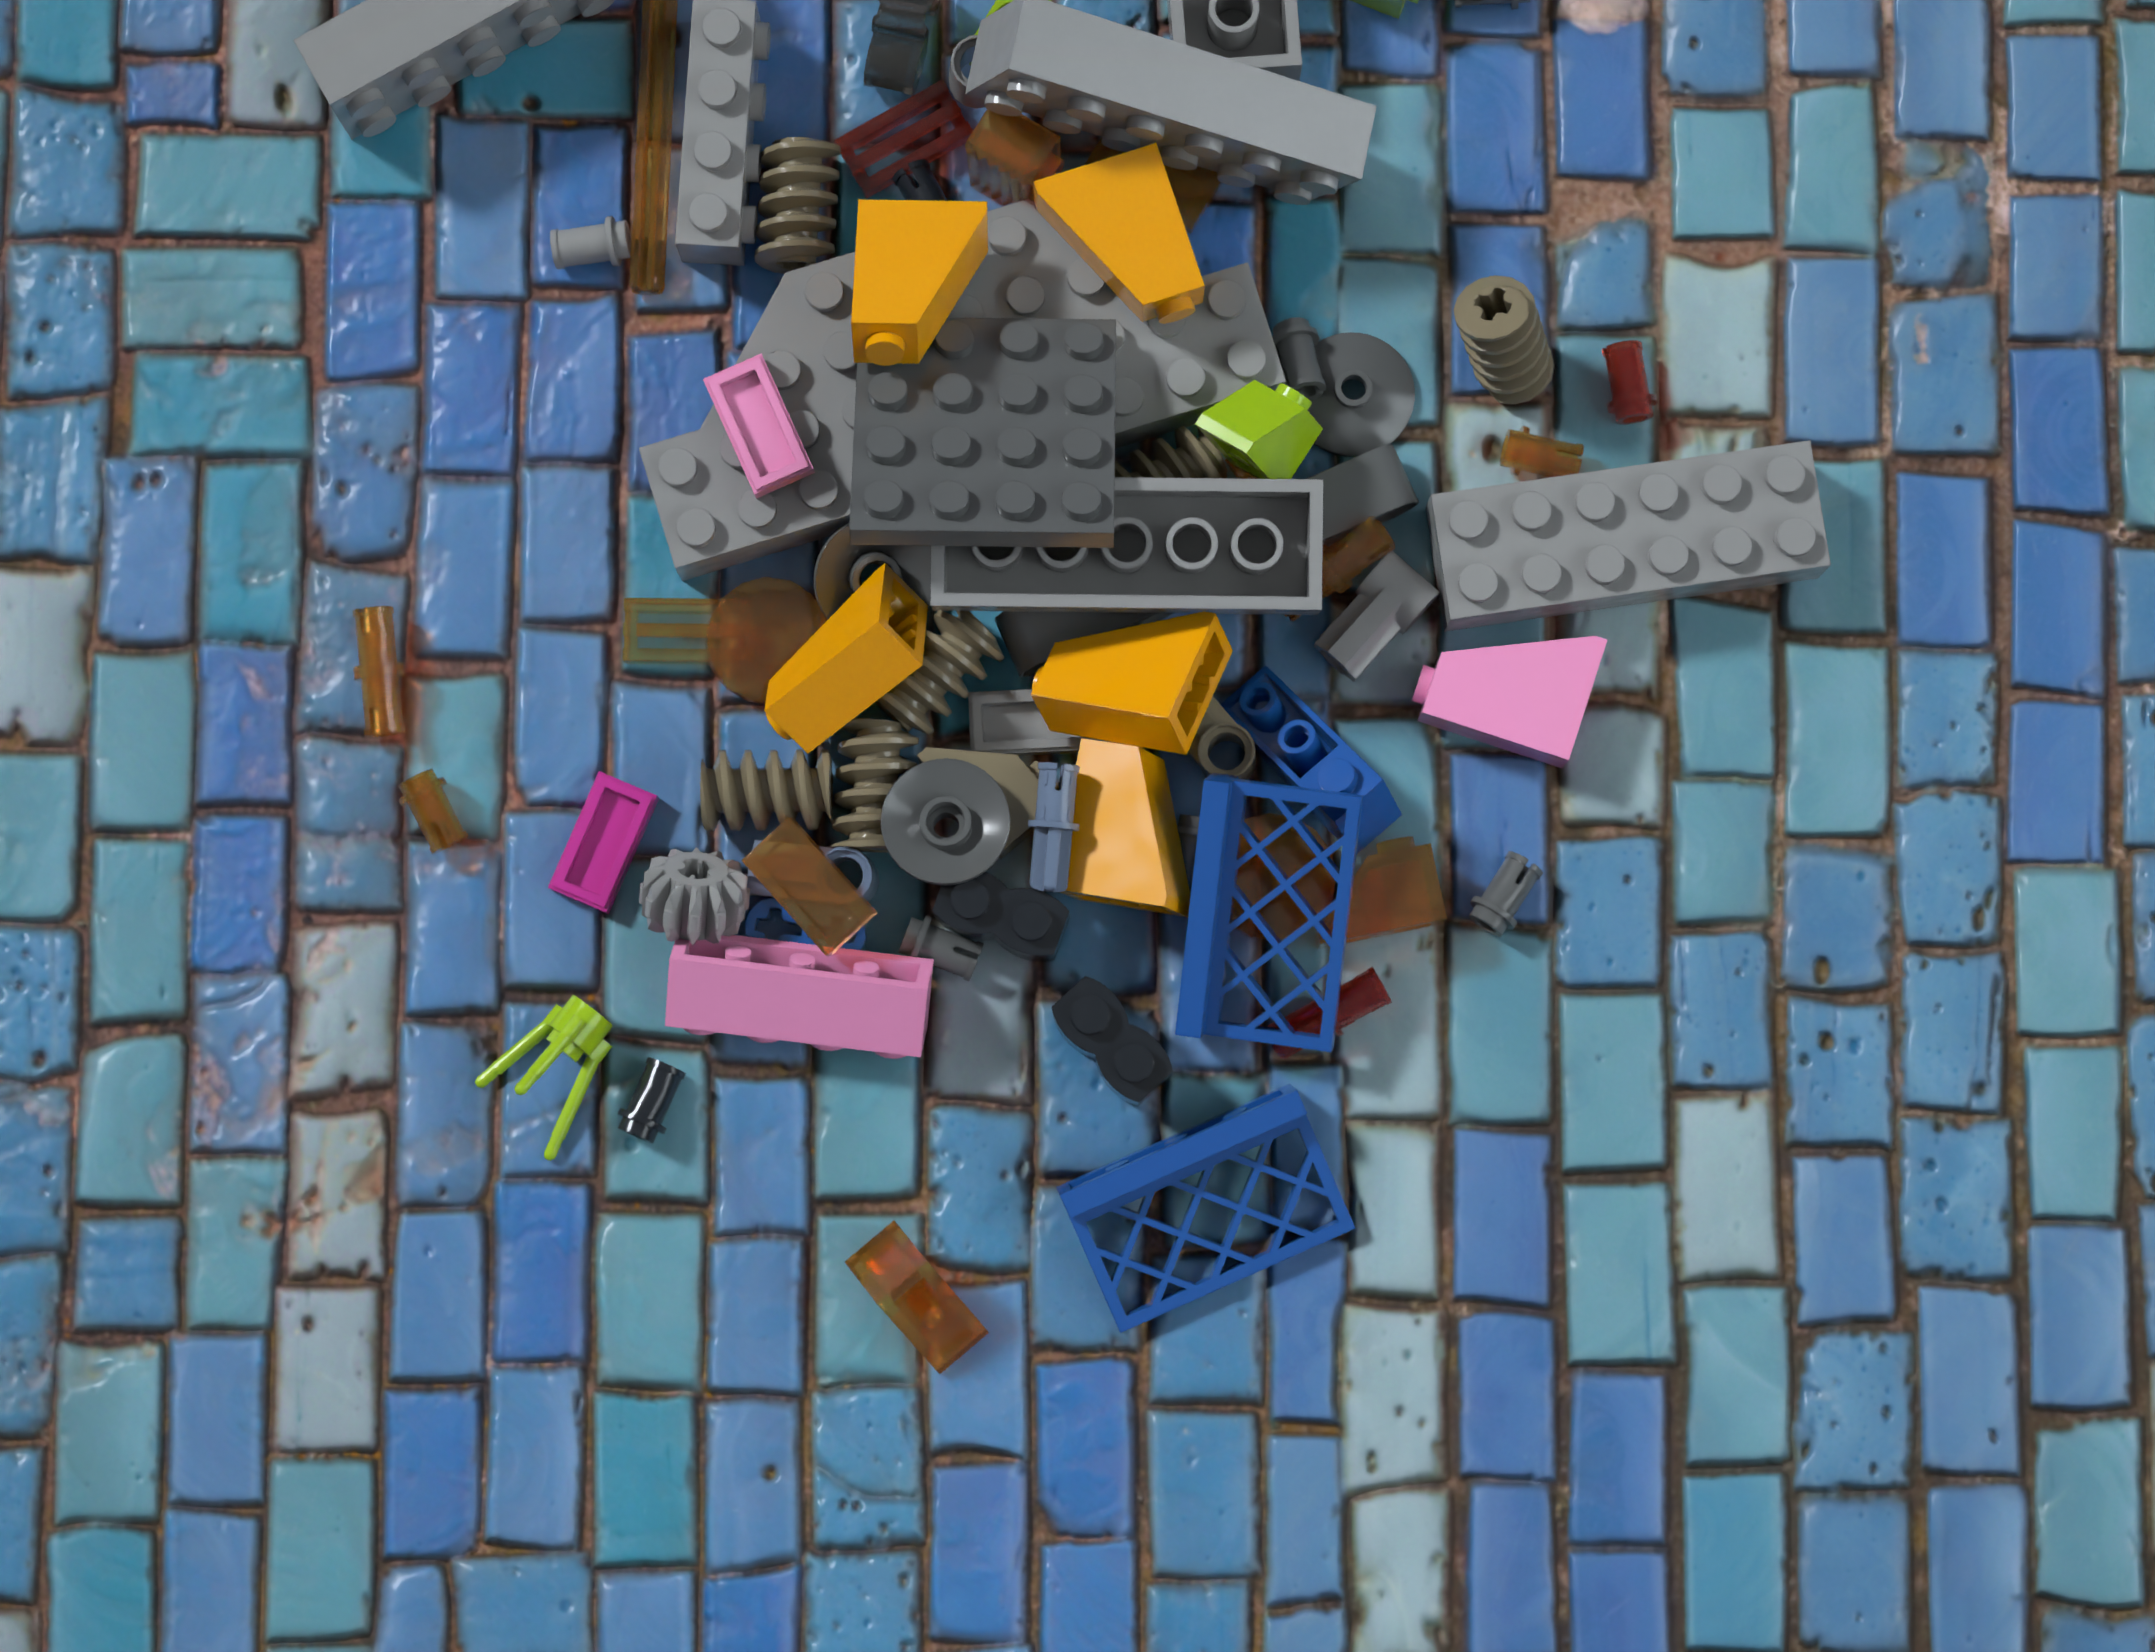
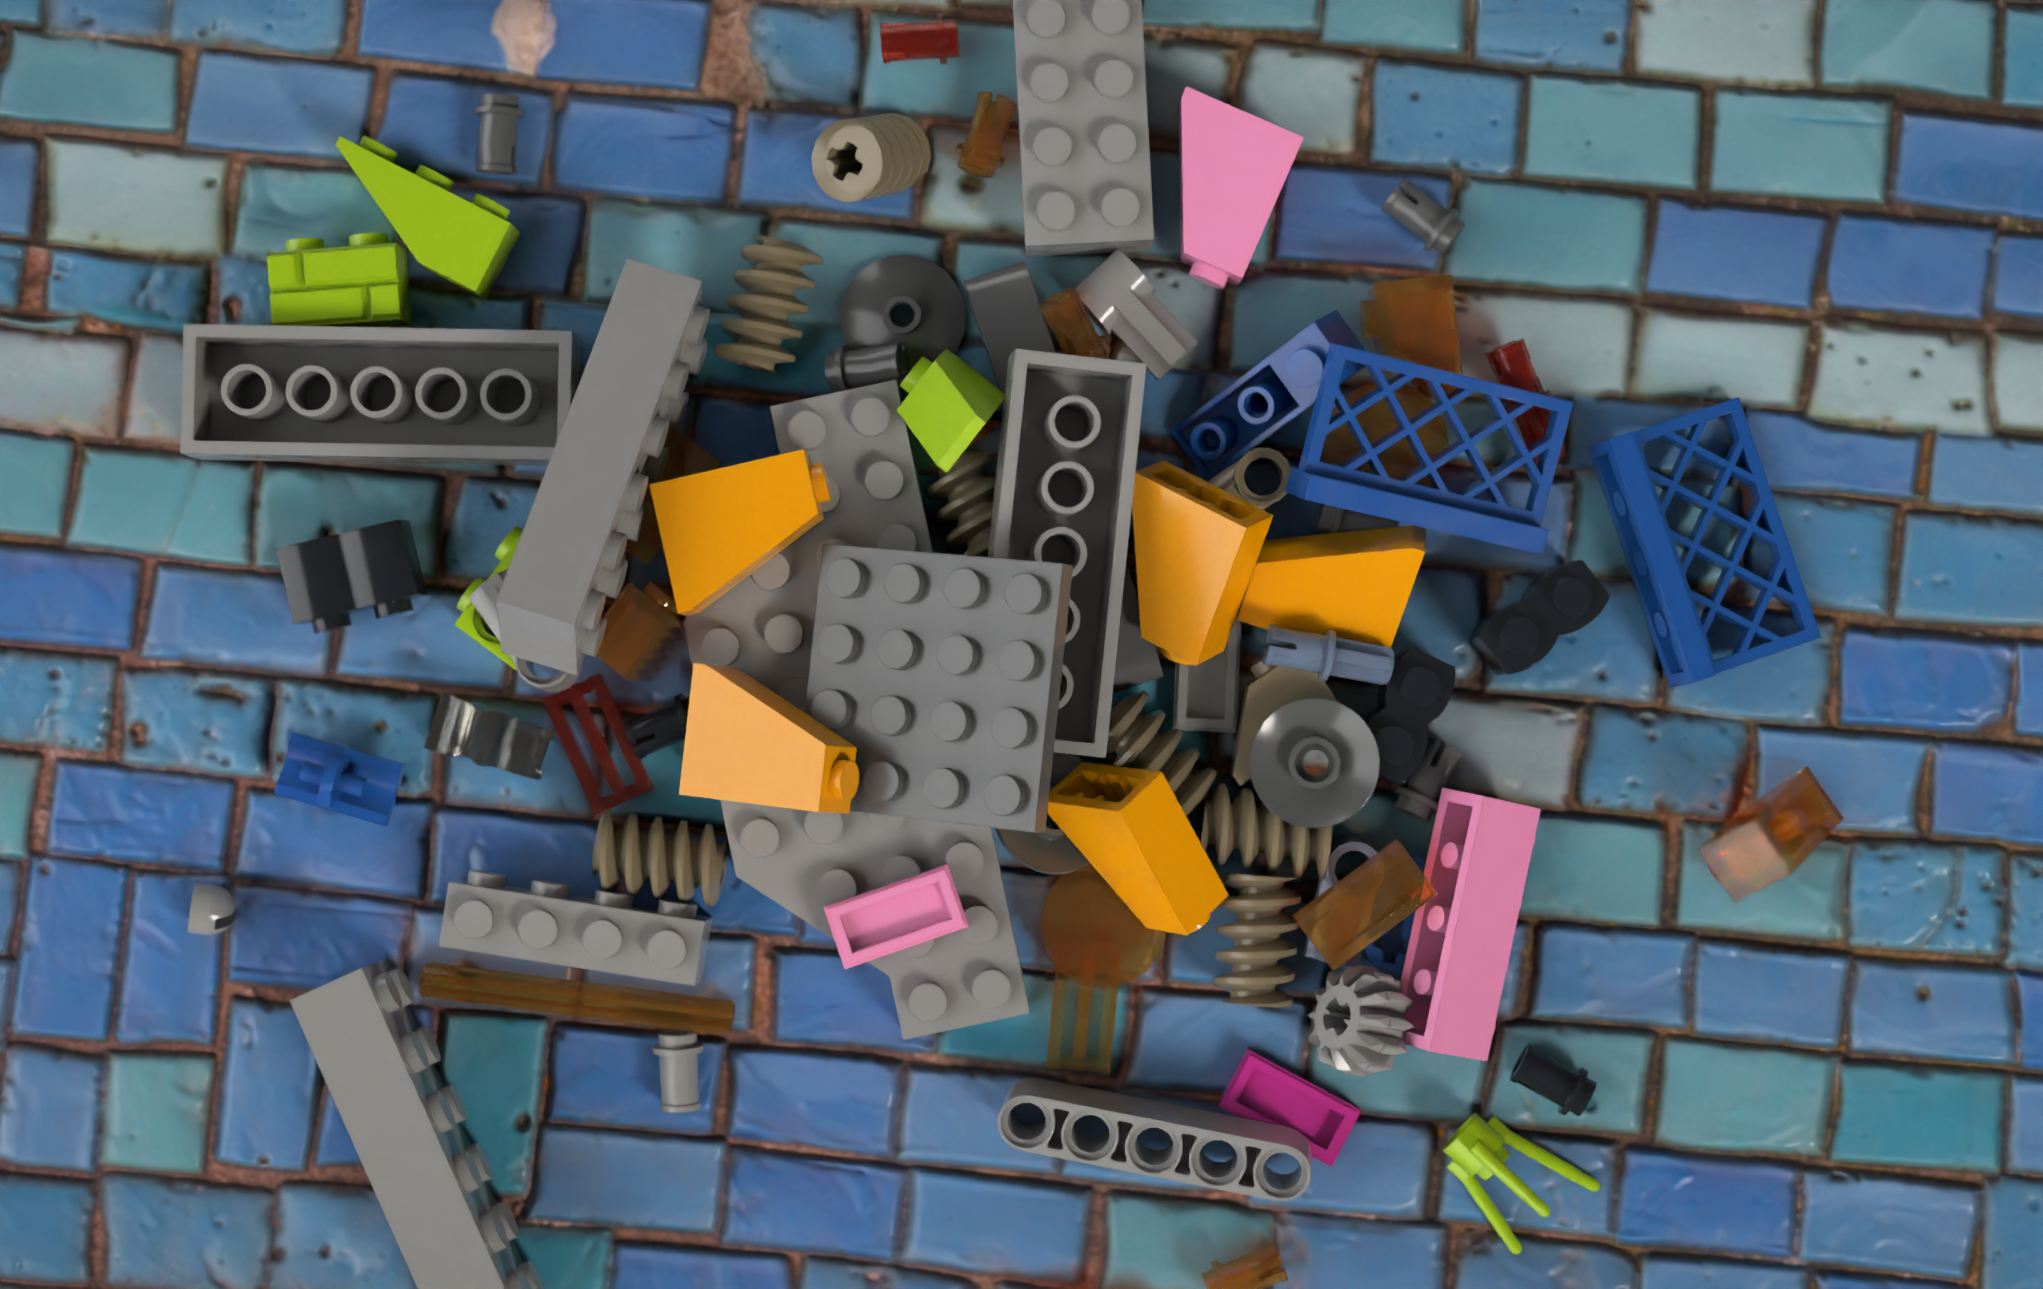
camera: 85 degrees left, 5 degrees up
none -> dark tan piece [713,234,824,376]
none -> light grey beam [998,1078,1312,1201]

